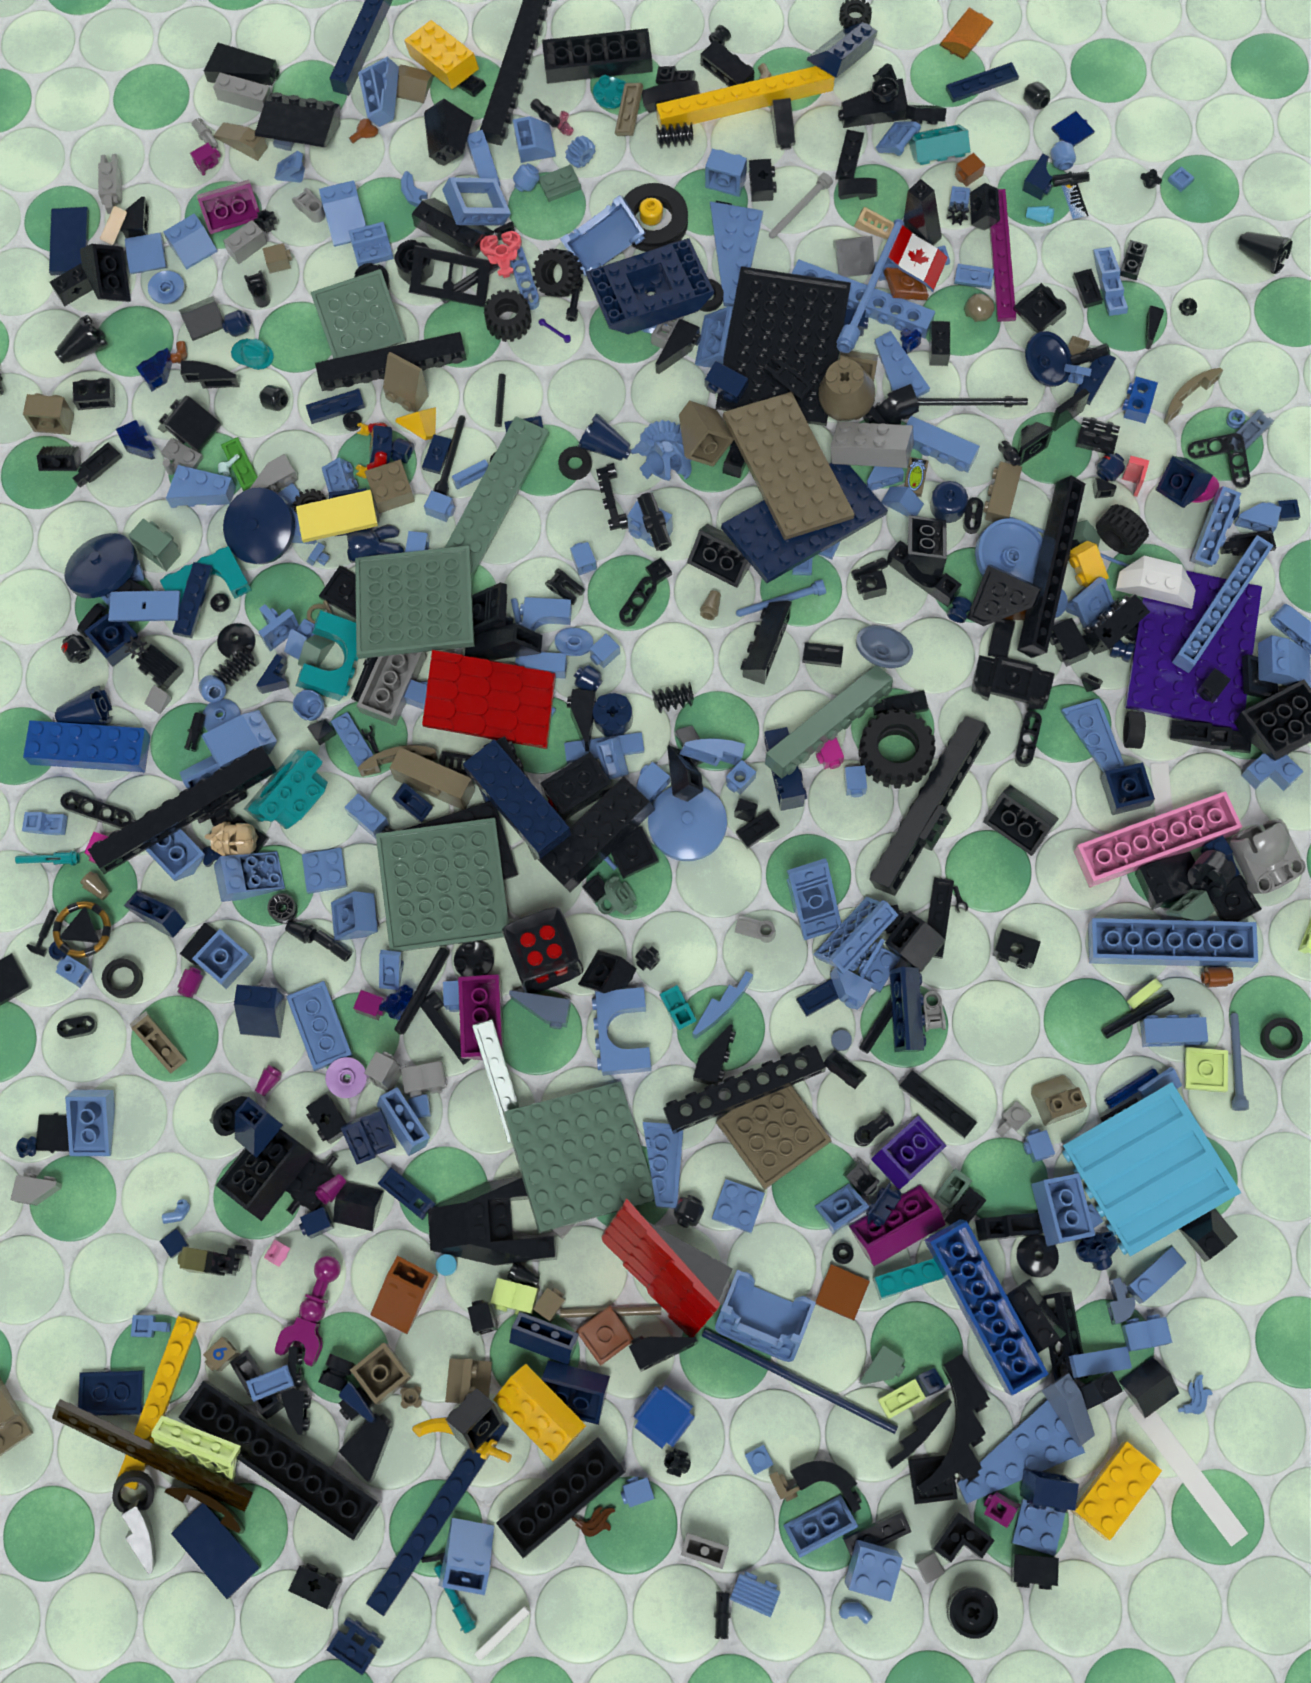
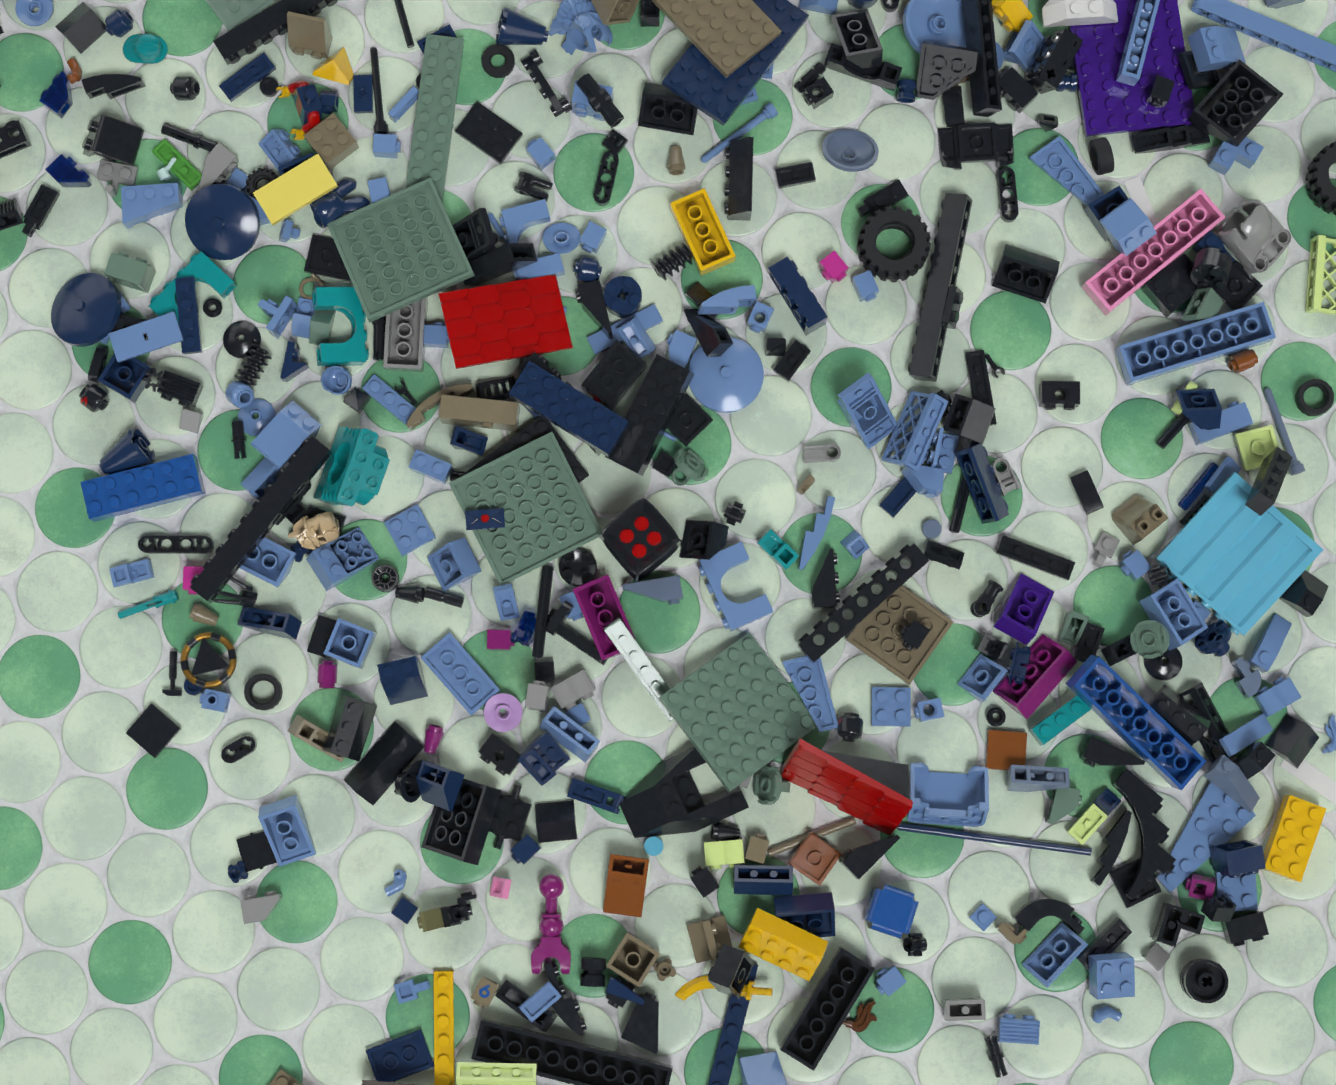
camera: 25 degrees left, 10 degrees up
magenta cone [315,1174,347,1204] -> none
sand green brick [765,665,893,779] -> none
none -> black pin [161,123,218,152]
none -> black plant [213,577,258,607]
none -> black slope [323,695,377,761]
none -> black slope [344,722,424,806]
none -> black plate [455,102,523,165]
none -> dark blue tile [465,508,505,530]
none -> black plate [534,661,555,682]
none -> black beam [545,600,574,636]
none -> yellow brick [670,188,736,276]
none -> sand green tile [753,766,791,805]
none -> dark tan tile [796,474,815,495]
none -> medium blue slope [840,531,869,560]
none -> black brick [899,619,930,651]
none -> medium blue brick [914,698,945,722]
none -> sand blue slope [1007,765,1070,792]
none -> black slope [1070,470,1104,515]
none -> black slope [1080,736,1146,768]
none -> medium blue slope [1100,198,1156,256]
none -> sand green tile [1130,620,1170,659]
none -> black gear [1148,562,1172,588]
none -> dark blue slope [1176,389,1222,430]
none -> black brick [1201,894,1237,922]
none -> black brick [1245,446,1293,516]

